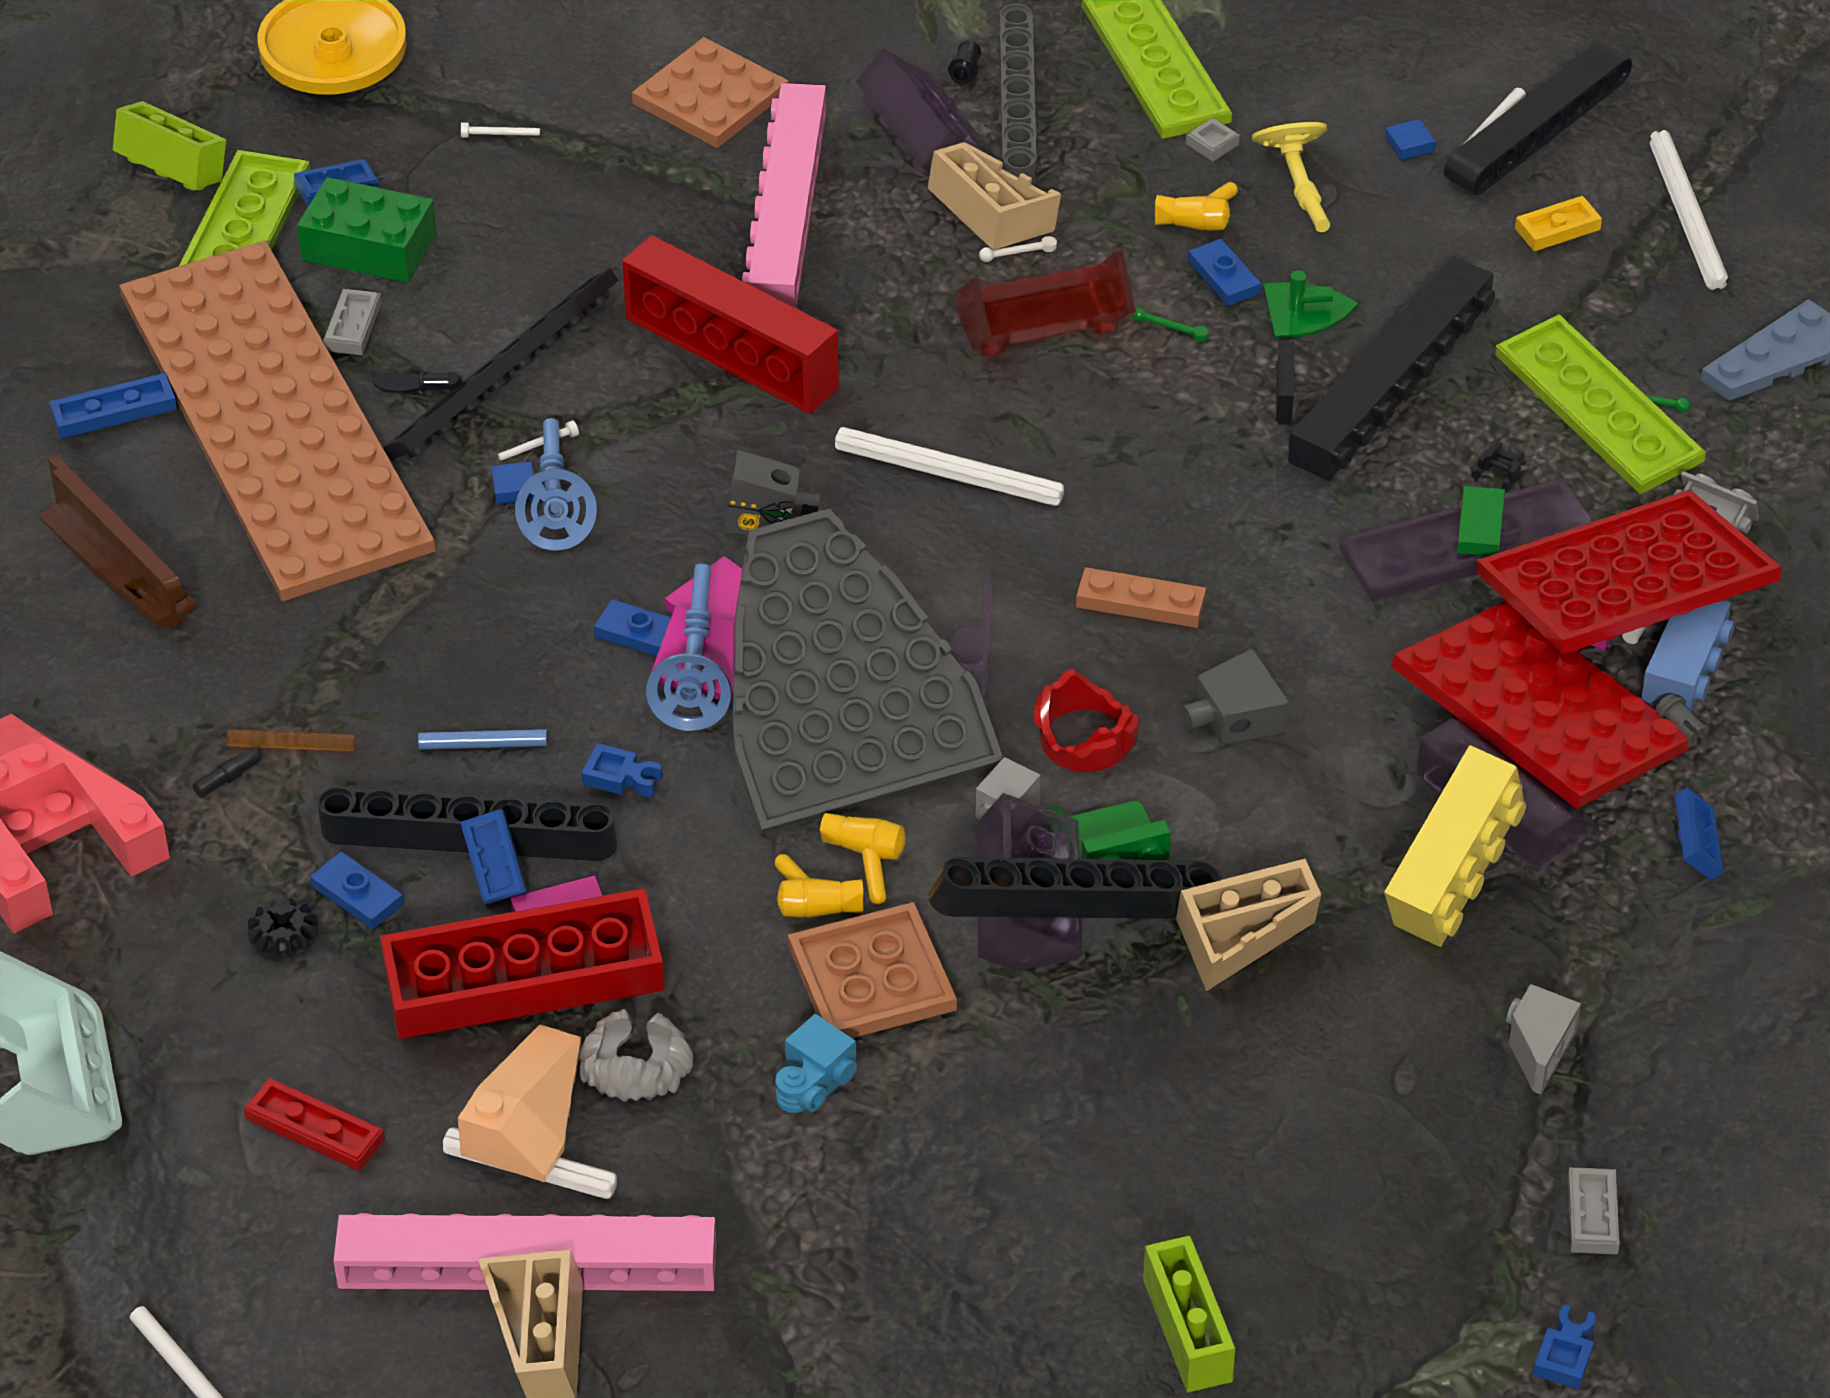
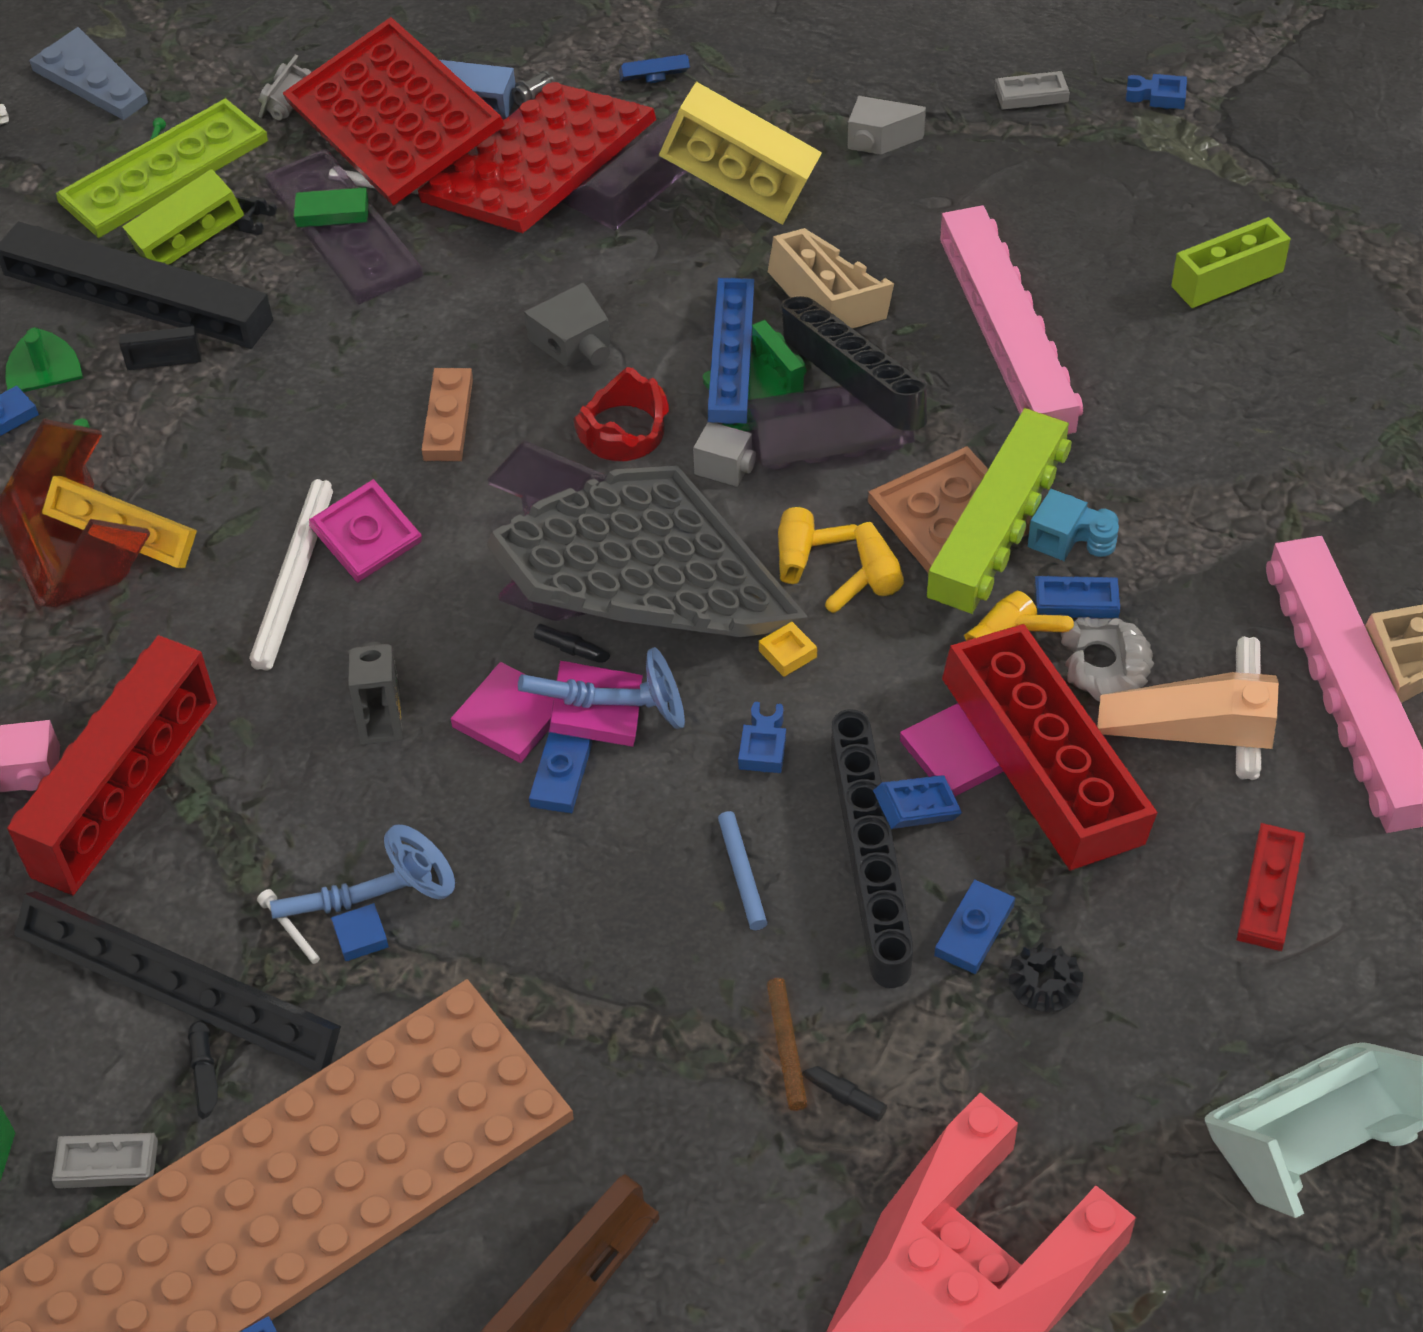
camera: 100 degrees left, 5 degrees up
none -> yellow plate [42,476,197,568]
none -> lime brick [122,169,244,265]
none -> dark pink tile [309,479,422,583]
none -> blue plate [708,278,754,424]
none -> yellow plate [759,622,817,677]
none -> lime brick [927,408,1072,614]
none -> bright pink brick [940,205,1083,434]
none -> yellow piece [964,591,1074,641]
none -> blue plate [1034,576,1120,618]

